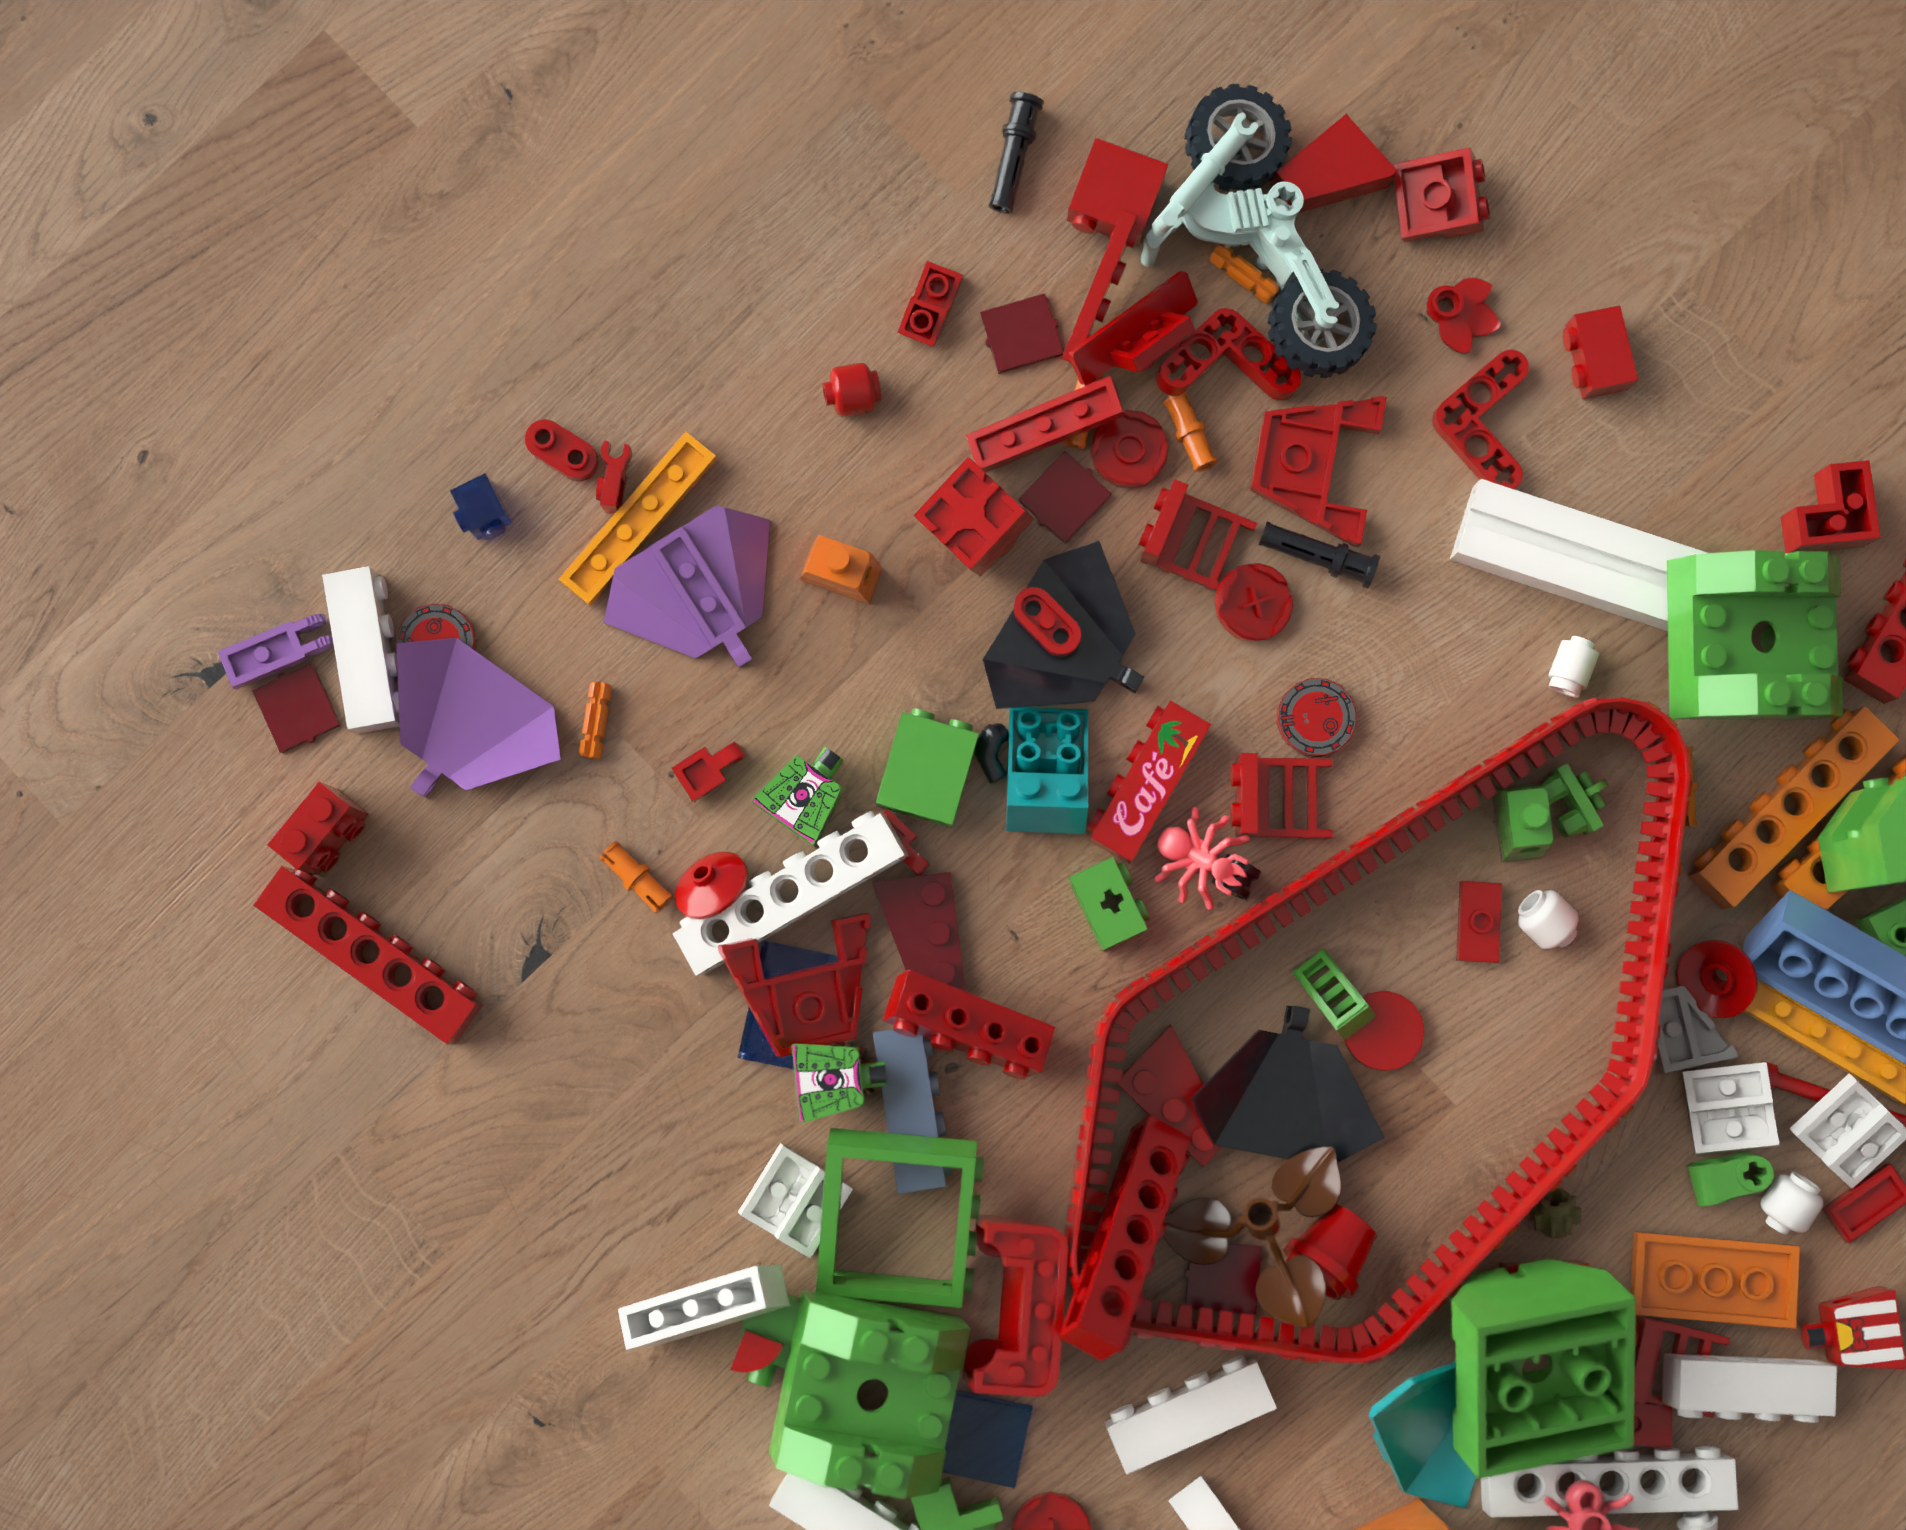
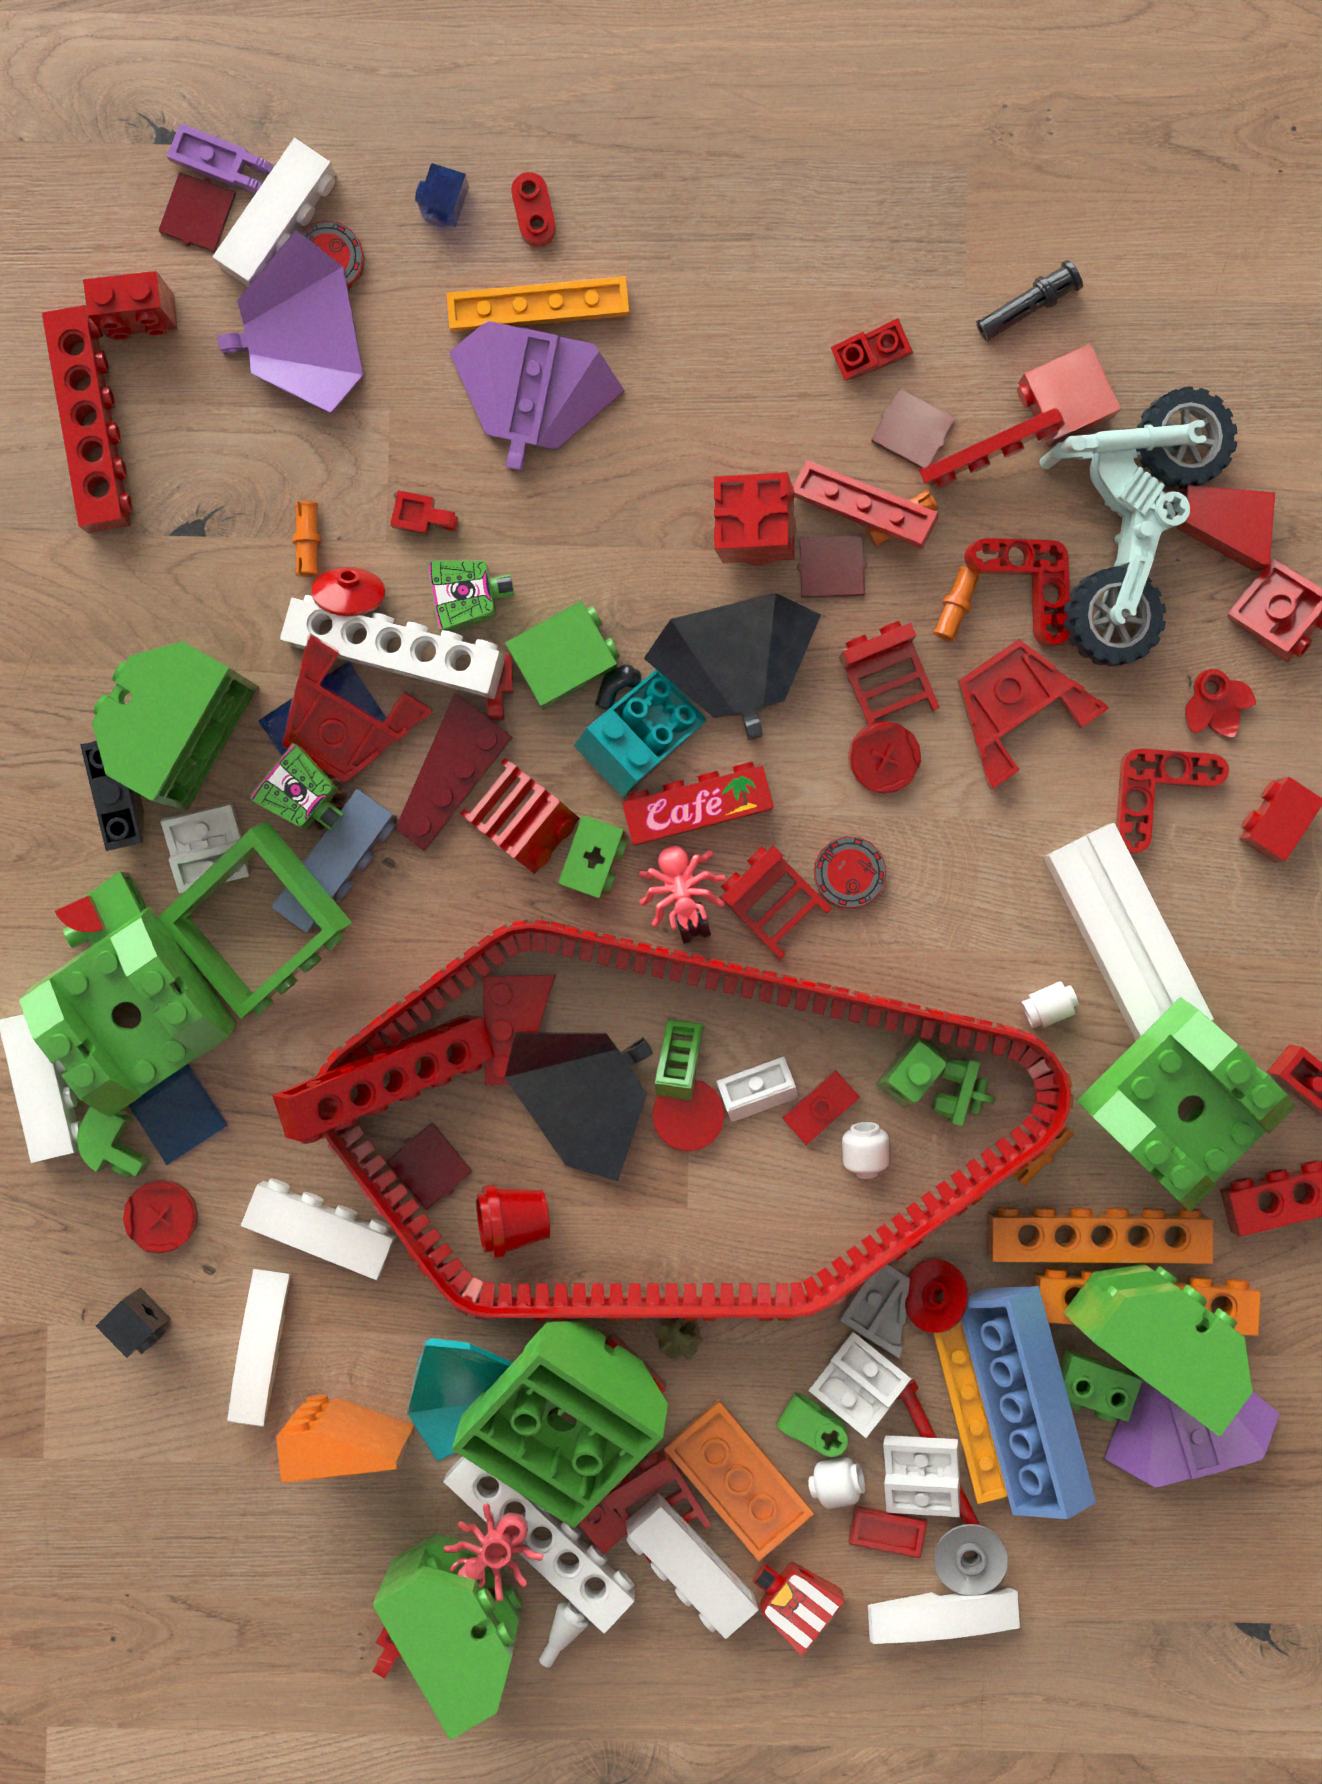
camera: 45 degrees right, 5 degrees up
orange axle [579,682,612,759] -> none
red plate [596,441,632,514] -> none
white brick [618,1265,790,1350] -> none
orange torso [800,535,883,604] -> none
red head [823,363,881,417] -> none
red brick [883,970,1055,1080] -> none
red windscreen [963,1214,1068,1397] -> none
red plate [1014,587,1081,657] -> none
red bracket [1069,271,1198,386] -> none
red tile [1090,410,1169,489] -> none
reddish brown plant [1163,1147,1341,1329] -> none
orange axle [1210,244,1279,303] -> none
black pin [1259,521,1380,589] -> none
none -> black slope [80,741,144,851]
none -> bright green piece [92,641,258,811]
none -> red plate [460,758,580,874]
none -> white slope [716,1056,799,1122]

